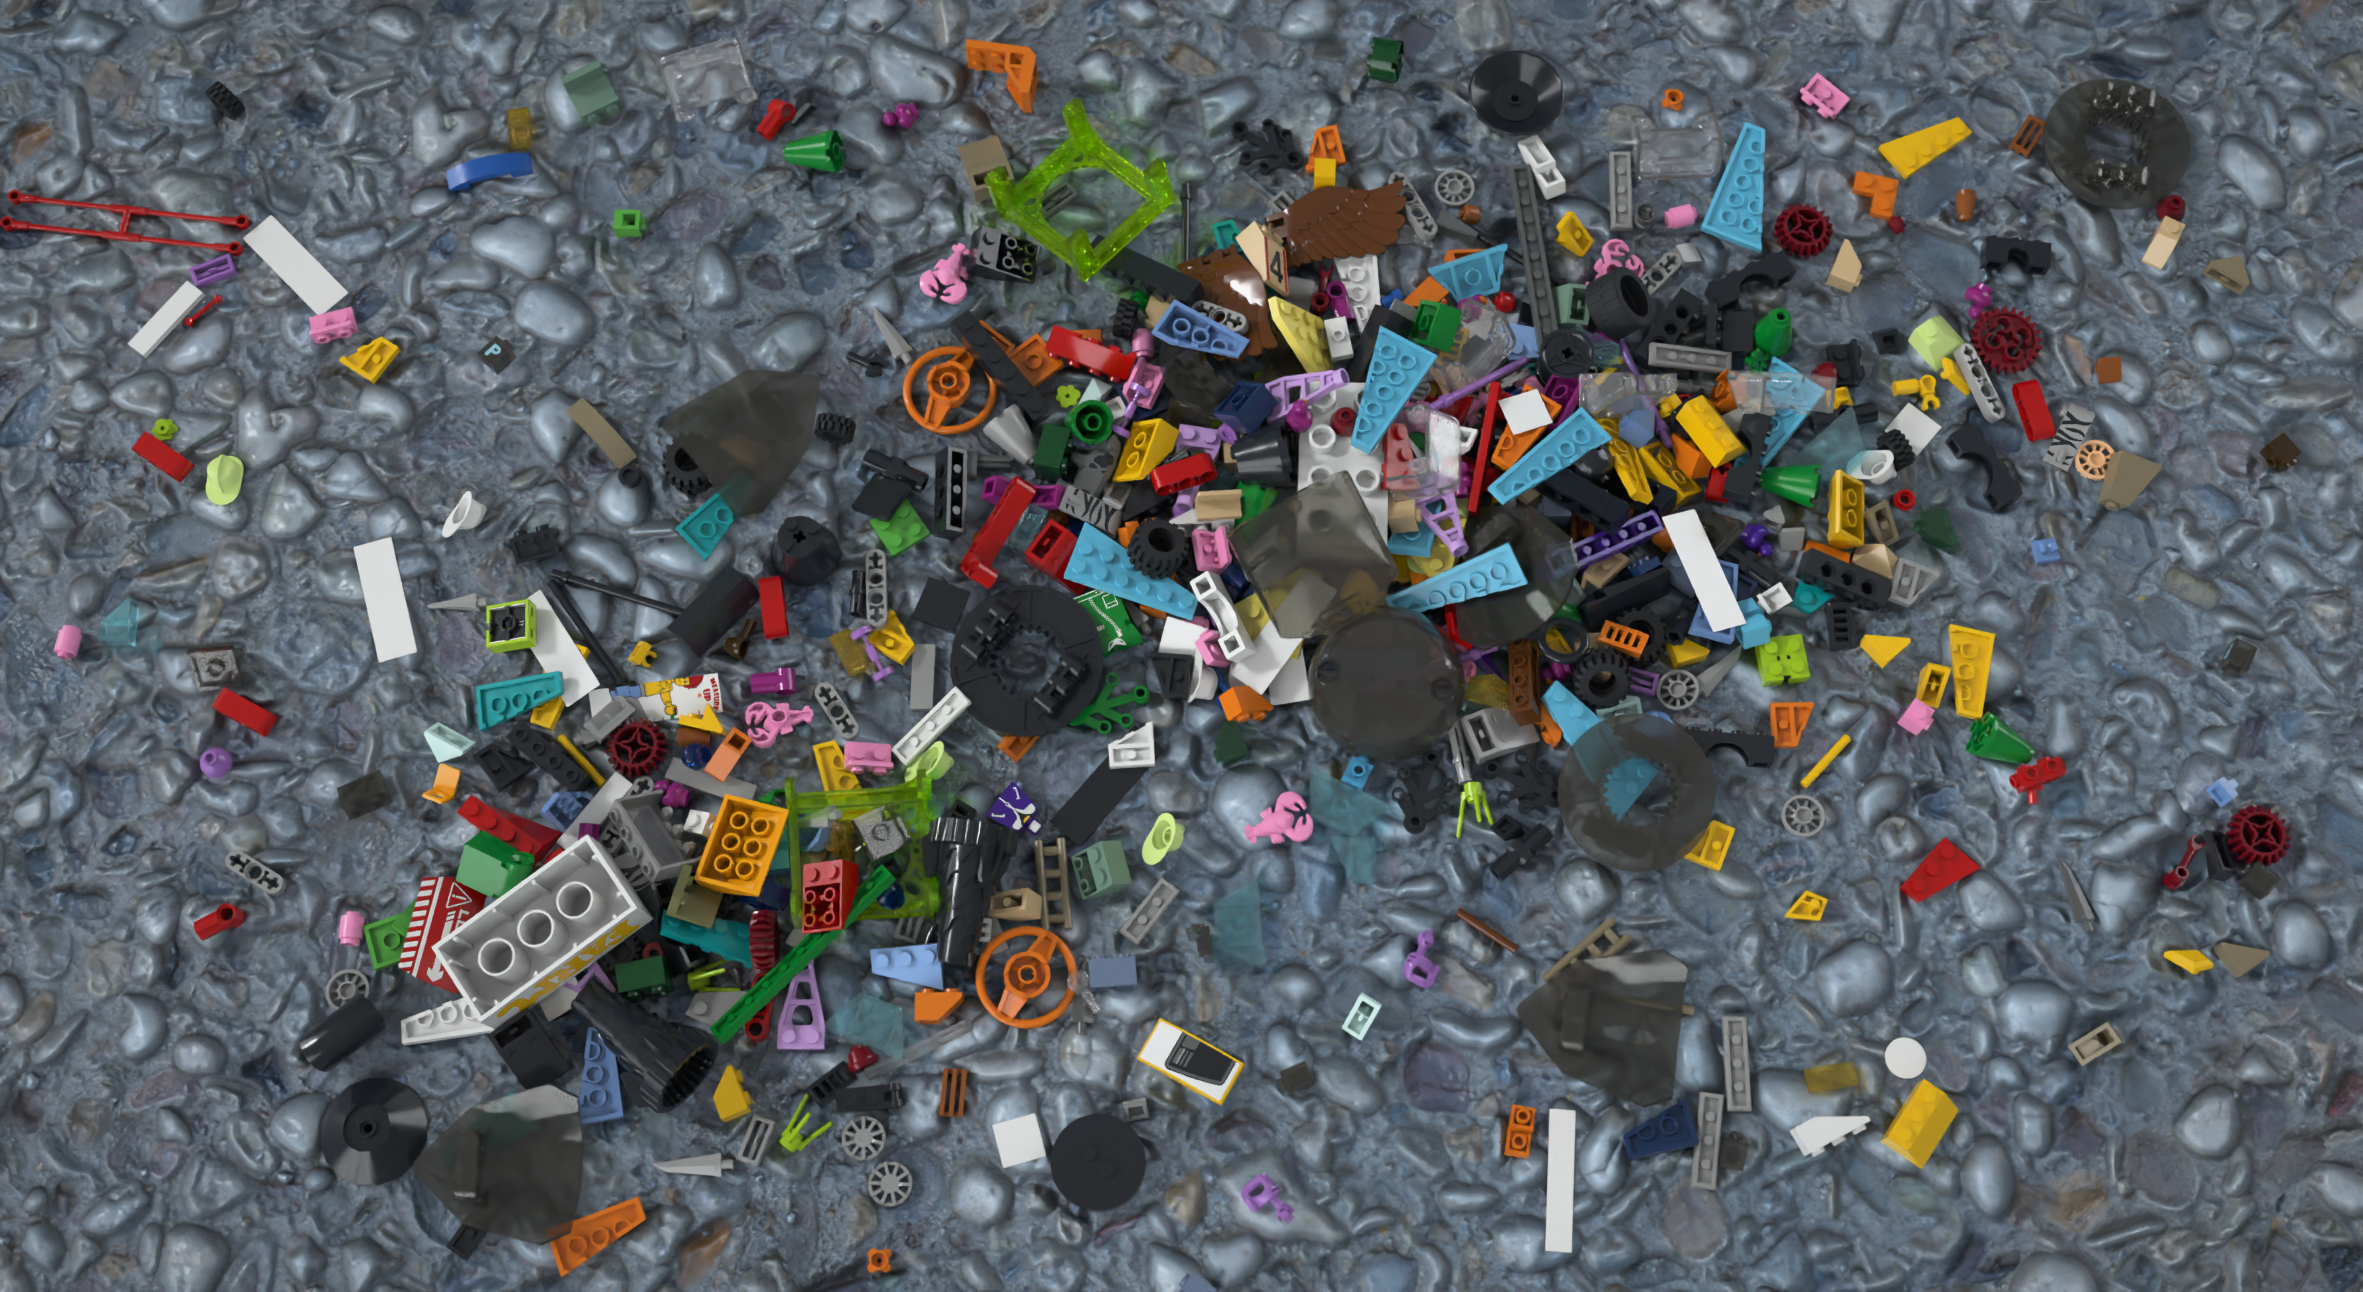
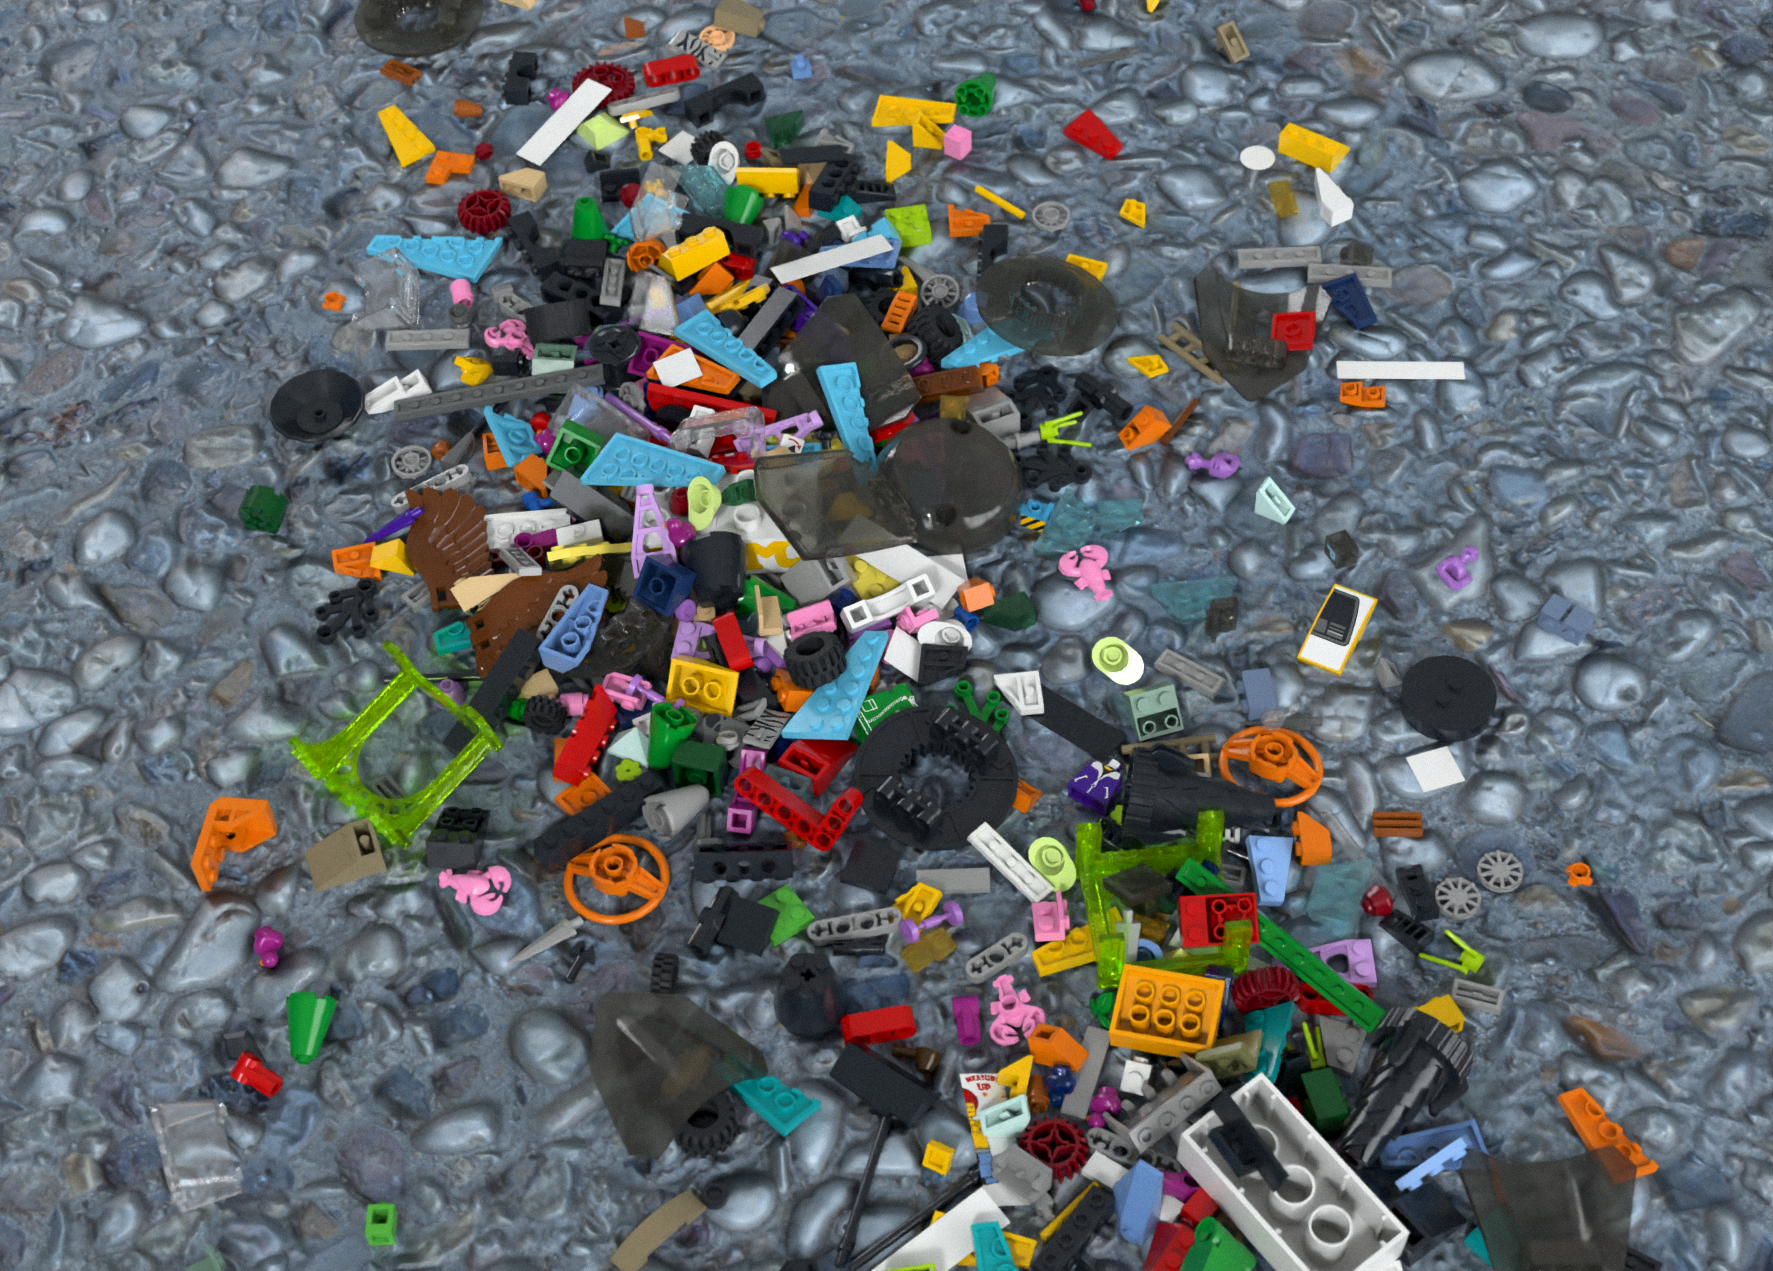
camera: 90 degrees left, 20 degrees down
light grey bar [651,1152,735,1177] -> none
black piece [1038,258,1056,276] -> none
bright pink bracket [1800,73,1850,120] -> none
red brick [2009,756,2067,805] -> none
none -> dark purple bar [362,506,424,544]
none -> medium lavender brick [434,679,466,710]
none -> black bracket [491,347,525,376]
none -> light grey tile [500,547,542,576]
none -> white sticker [516,79,612,166]
none -> yellowish green piece [687,476,722,530]
none -> light grey plate [716,730,740,751]
none -> clear green plate [721,479,756,506]
none -> black piece [778,145,846,166]
none -> white sticker [779,434,805,456]
none -> black plant [811,431,839,450]
none -> light aqua slope [979,1094,1031,1137]
none -> orange slope [1118,405,1171,450]
none -> yellow piece [1127,354,1169,378]
none -> black bracket [1207,1089,1289,1193]
none -> red plate [1270,311,1317,352]
none -> light blue wing [1395,1135,1473,1192]

